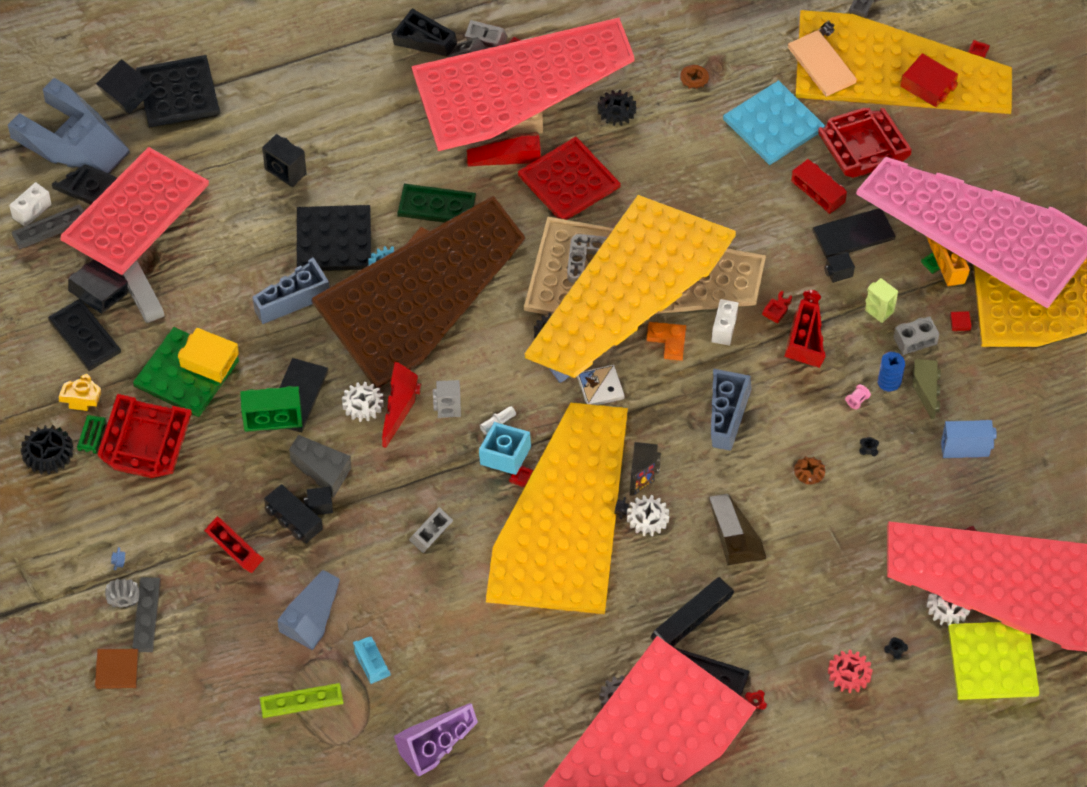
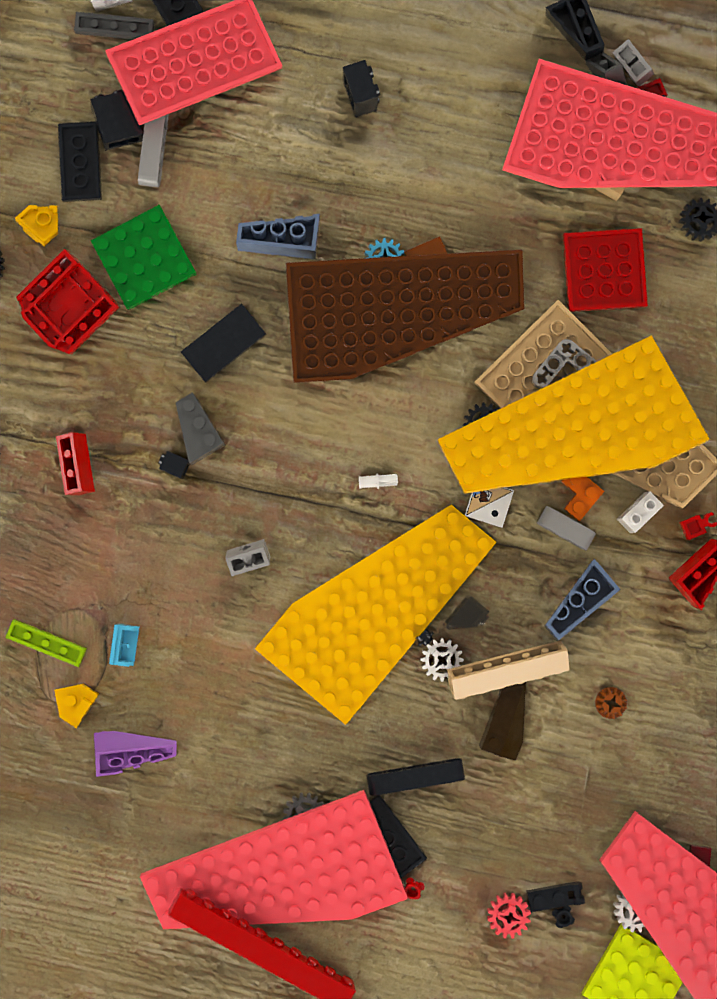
camera: 30 degrees right, 30 degrees up
green tile [77,415,107,454] -> none
yellow brick [178,328,239,383] -> none
green brick [240,386,302,432] -> none
black brick [264,484,323,544] -> none
sand blue wedge [277,570,340,650] -> none
black plate [296,205,371,271] -> none
white gear [342,382,384,422] -> none
red wedge [382,362,422,448] -> none
dark green tile [397,183,476,223] -> none
light grey brick [433,380,461,418] -> none
red wedge [467,132,541,166] -> none
medium azure brick [479,422,531,475] -> none
red tile [509,465,534,488] -> none
bright pink bush [845,384,871,410] -> none
black plate [859,437,879,456] -> none
none -> yellow plate [54,683,99,728]
none -> tan brick [447,640,570,700]
none -> black plate [526,881,585,912]
none -> light grey beam [537,506,596,551]

